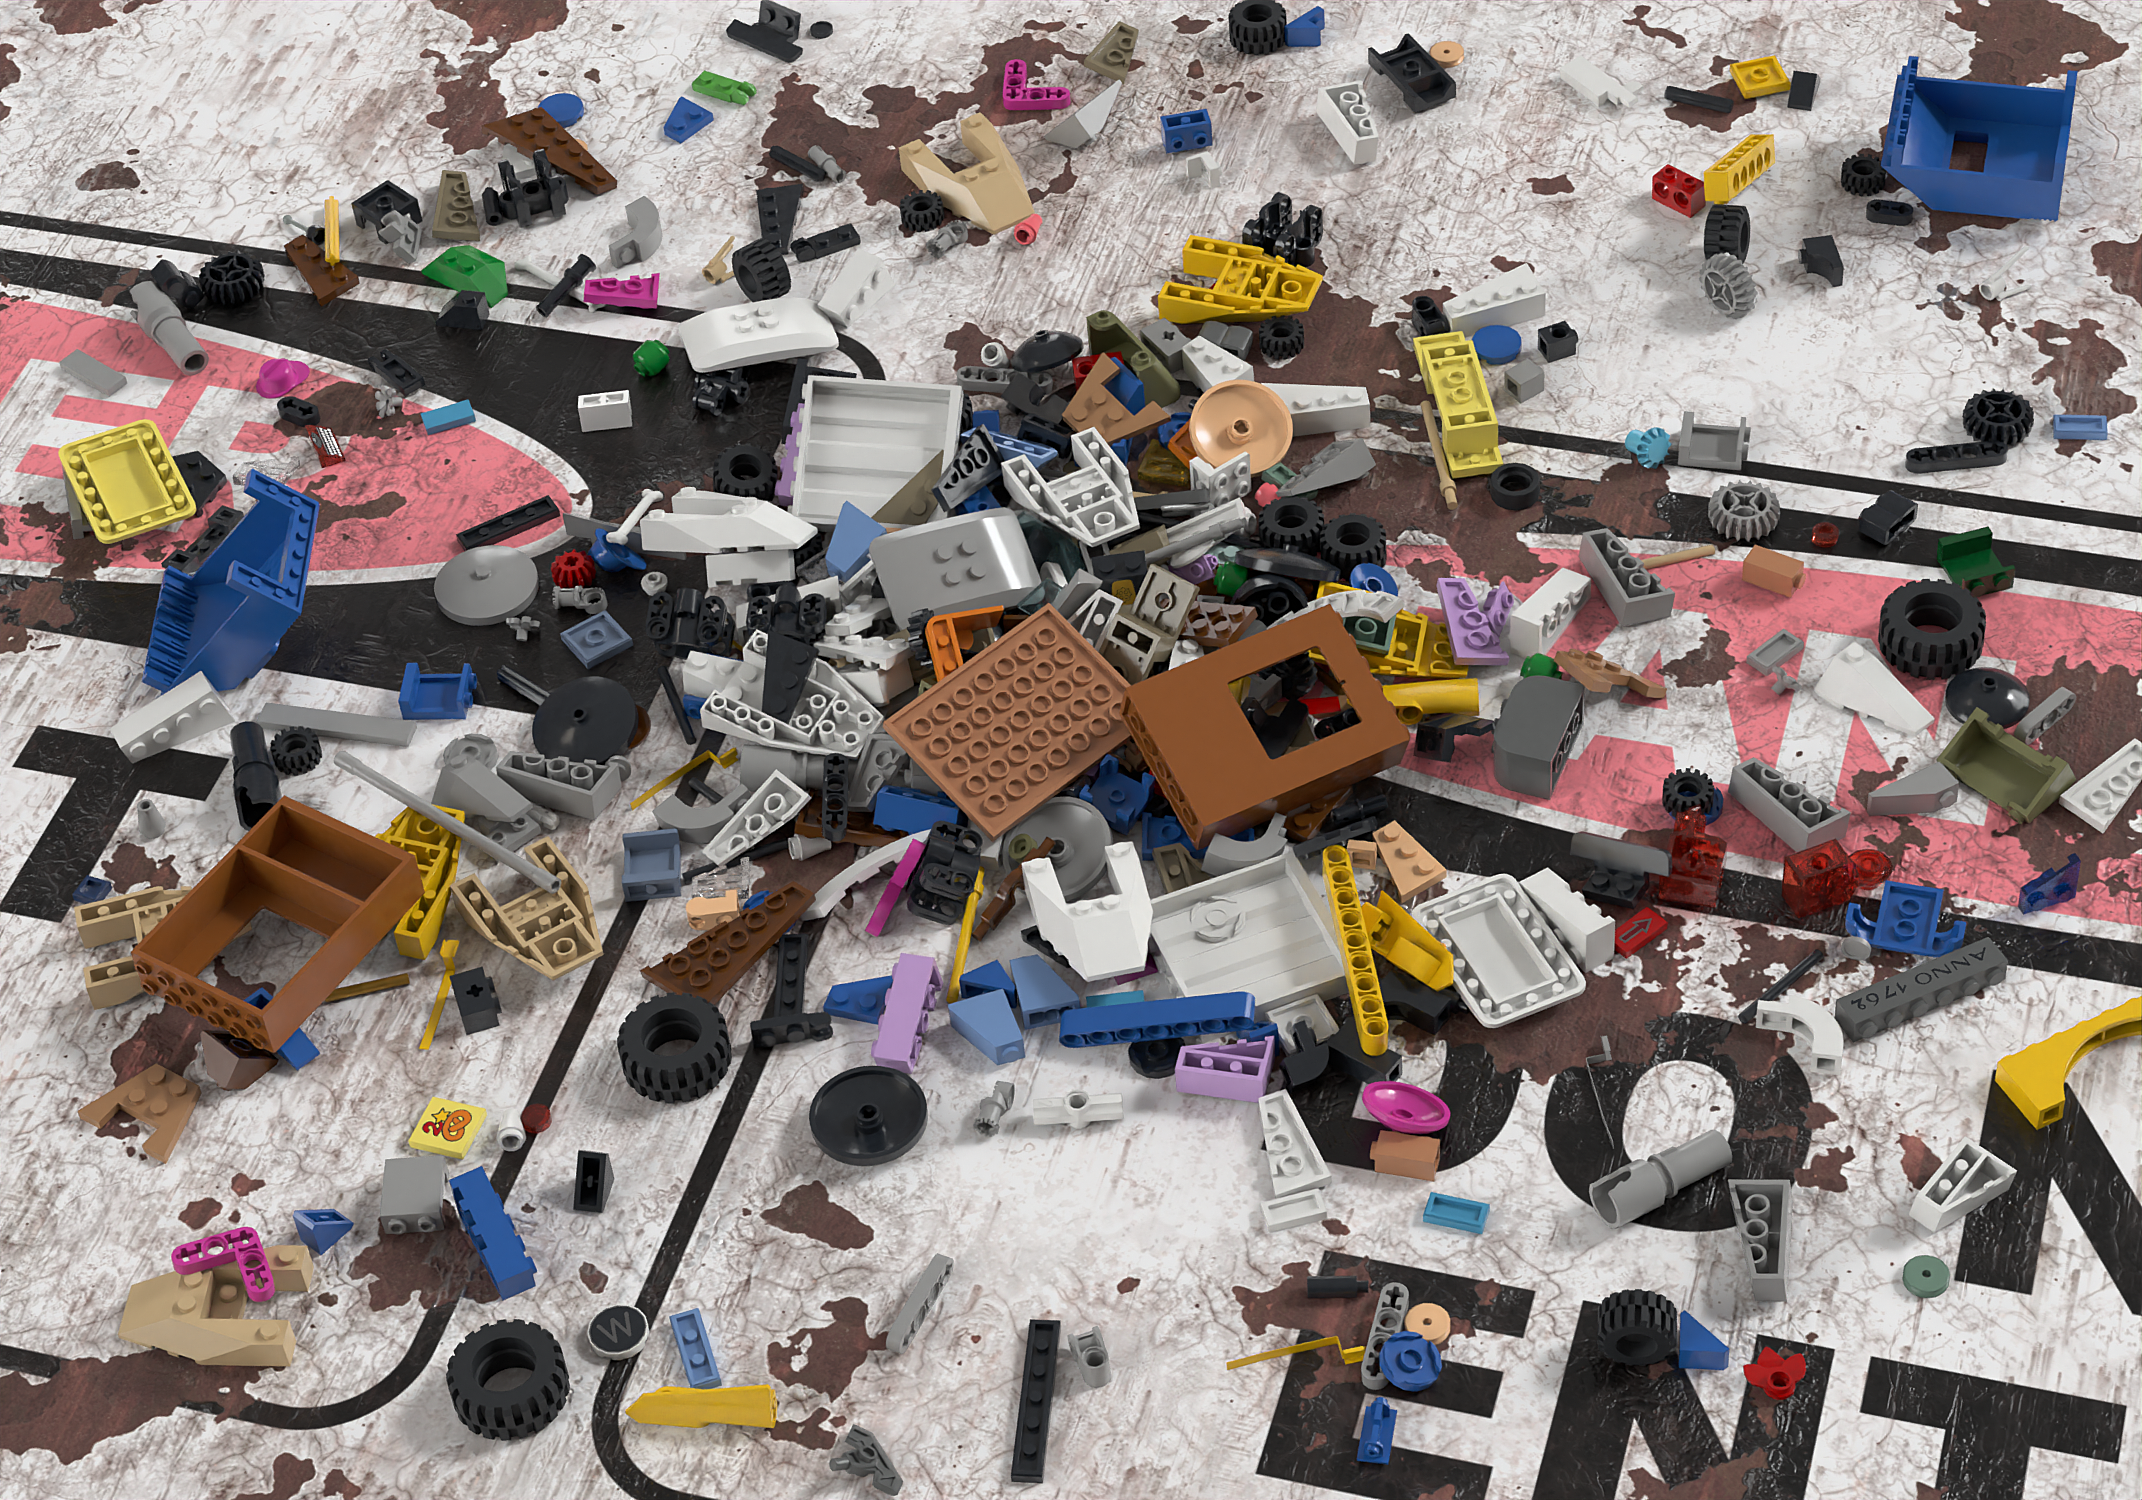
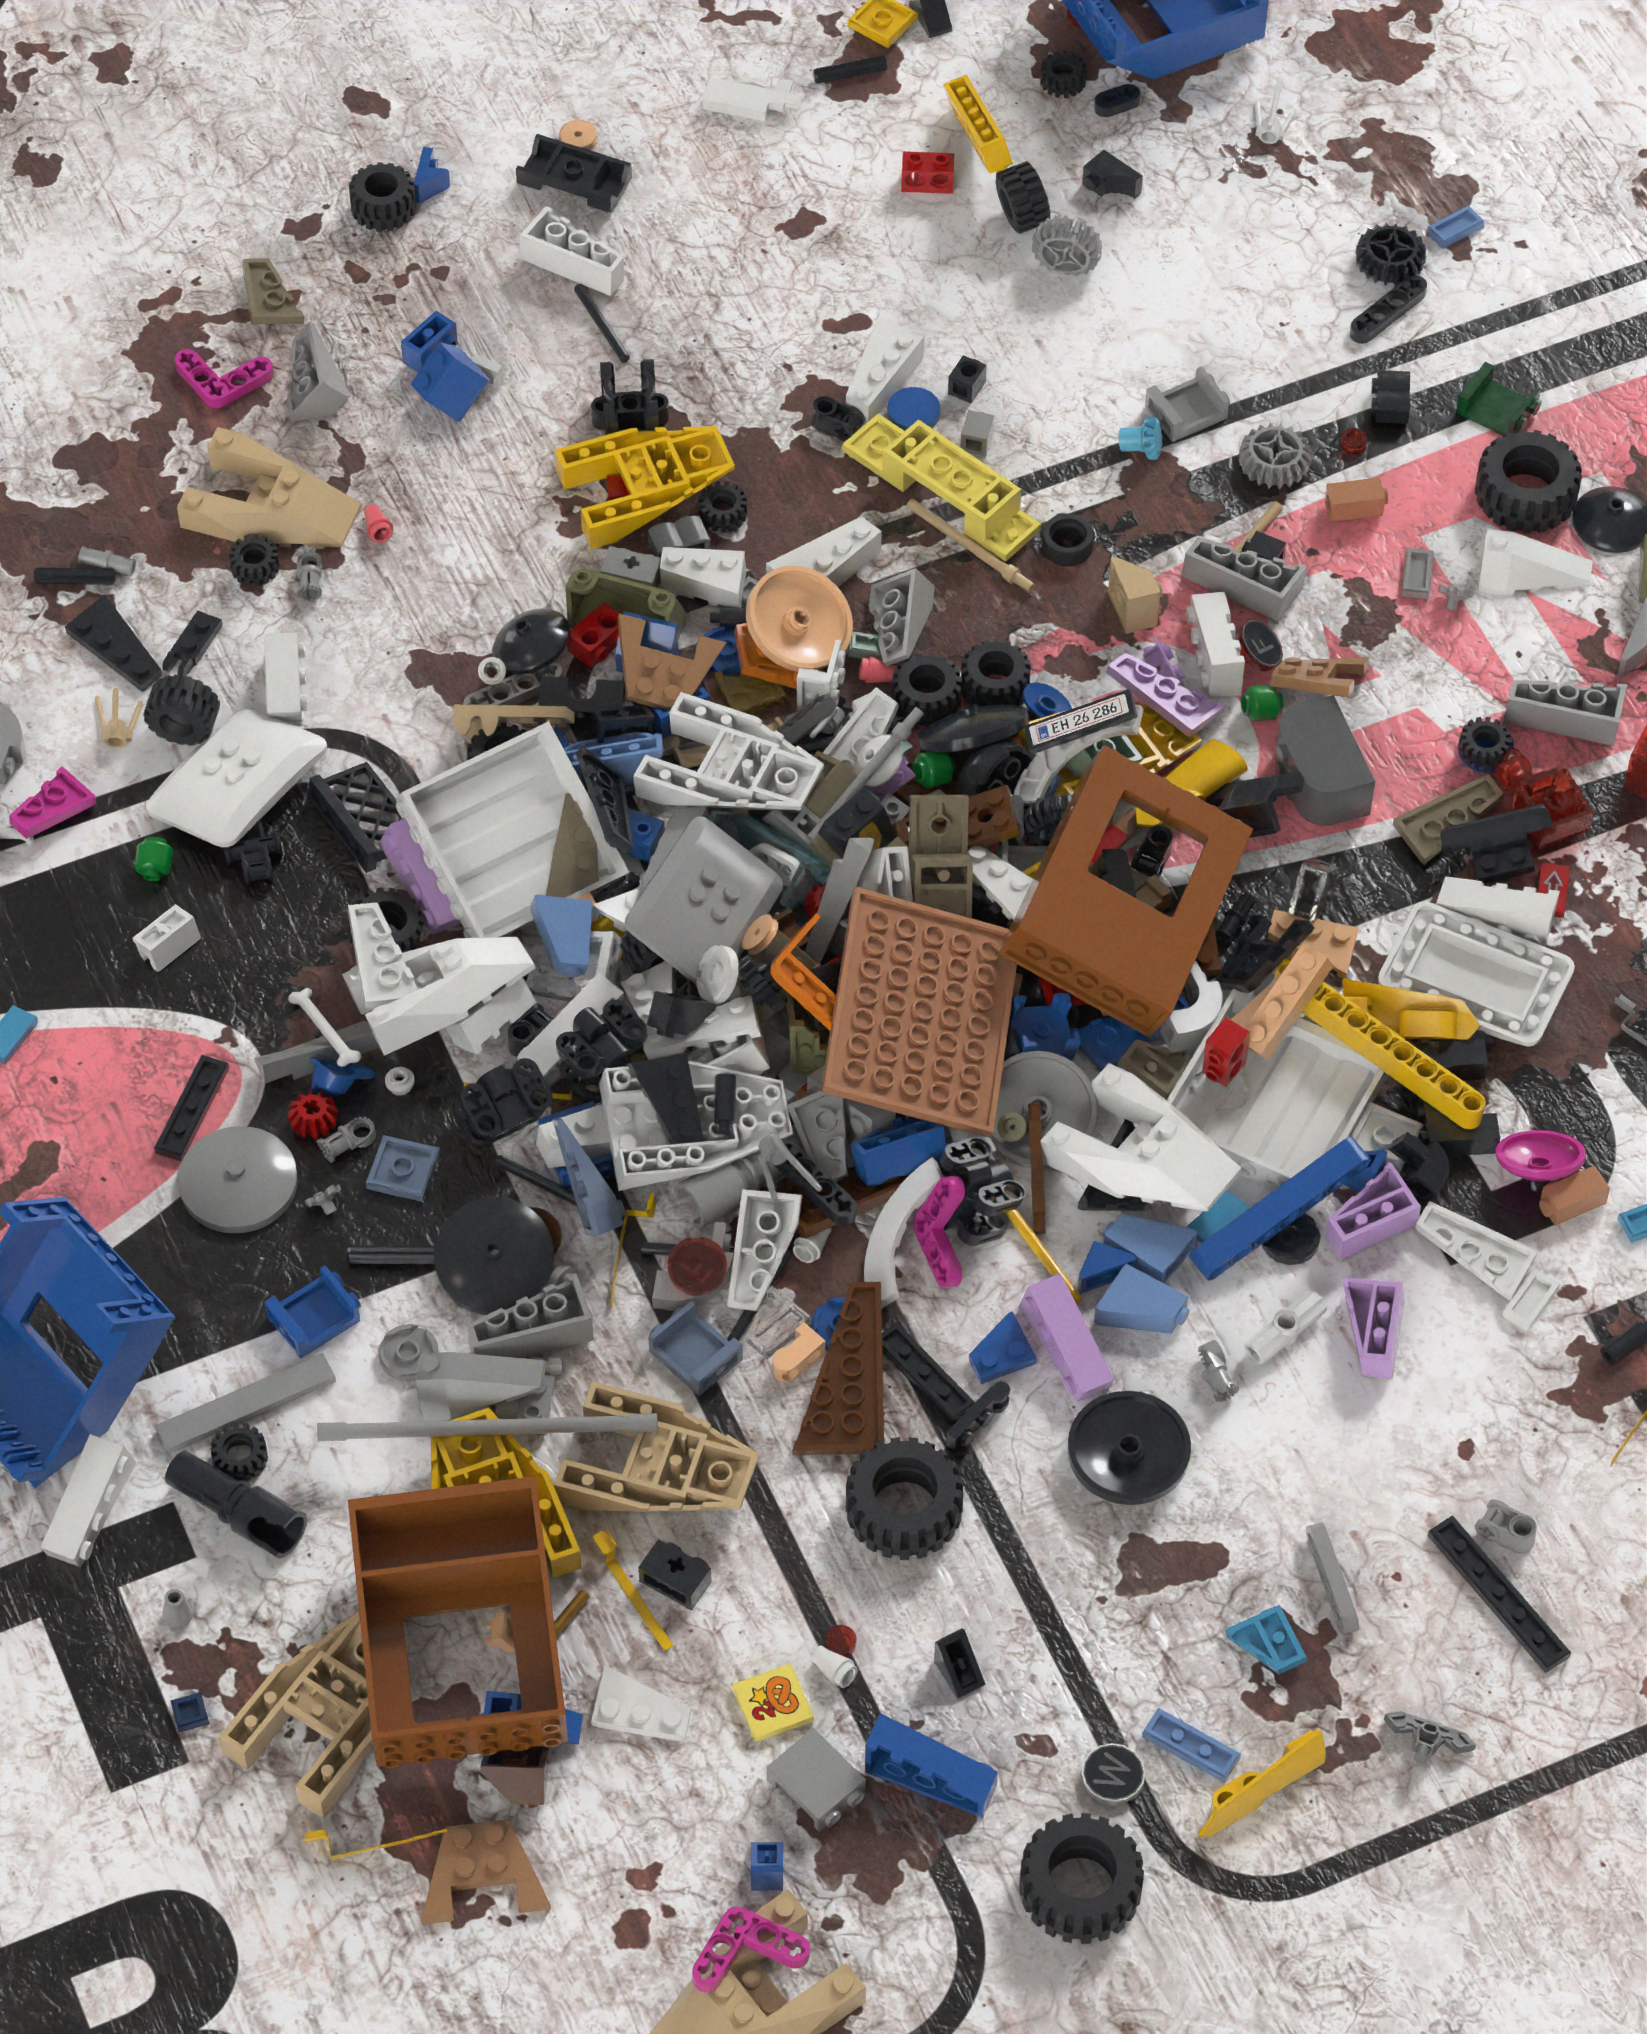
camera: 45 degrees left, 10 degrees up
none -> yellow piece [303,1828,448,1859]
none -> white wing [348,903,420,1008]
none -> blue slope [411,342,490,422]
none -> tan hinge [454,704,575,740]
none -> sand blue wedge [552,1118,626,1237]
none -> black bar [574,284,630,363]
none -> white wing [591,1665,691,1742]
none -> black slope [646,991,717,1038]
none -> clear red tile [667,1237,728,1297]
none -> white tile [697,945,739,1004]
none -> black cylinder [714,1074,737,1135]
none -> light nougat piece [741,914,778,955]
none -> light grey plant [757,1134,822,1200]
none -> tile [1024,689,1138,754]
none -> tan slope [1108,557,1163,634]
none -> red brick [1202,1017,1250,1087]
none -> dark azure wing [1225,1604,1307,1674]
none -> light nougat wedge [1231,943,1334,1062]
none -> tile [1236,619,1283,672]
none -> black brick [1241,530,1286,561]
none -> clear smoke torso [1287,858,1339,922]
none -> lavender wedge [1342,1277,1405,1379]
none -> dark tan wing [1393,774,1504,865]

